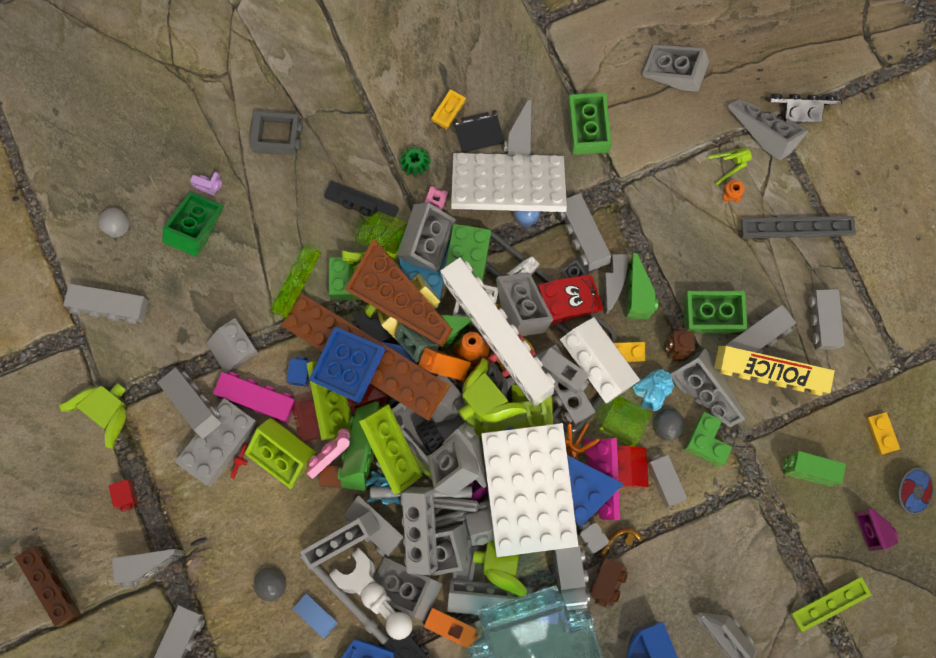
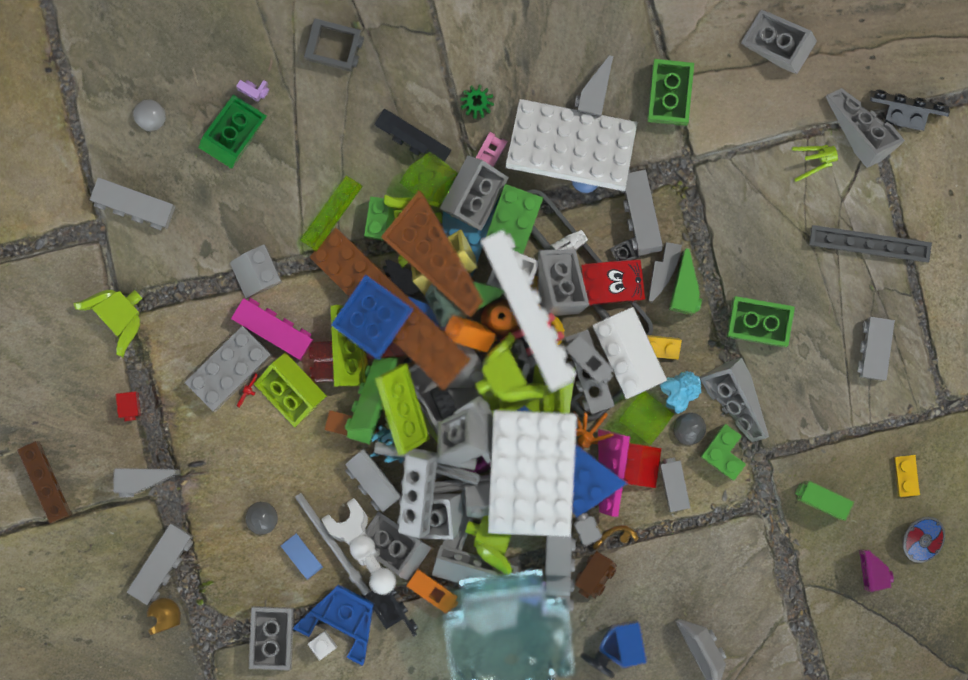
camera: 15 degrees right, 10 degrees up
light grey brick [157,367,222,439] -> none
blue brick [286,356,310,387] -> none
light grey brick [300,511,381,569] -> none
bright pink plate [307,428,350,479] -> none
yellow plate [431,89,466,130] -> none
black piece [453,110,504,153] -> none
reddish brown brick [664,328,695,361] -> none
light yellow brick [714,346,835,396] -> none
orange brick [723,180,745,203] -> none
light grey brick [725,305,796,354] -> none
lime plate [790,577,872,632] -> none

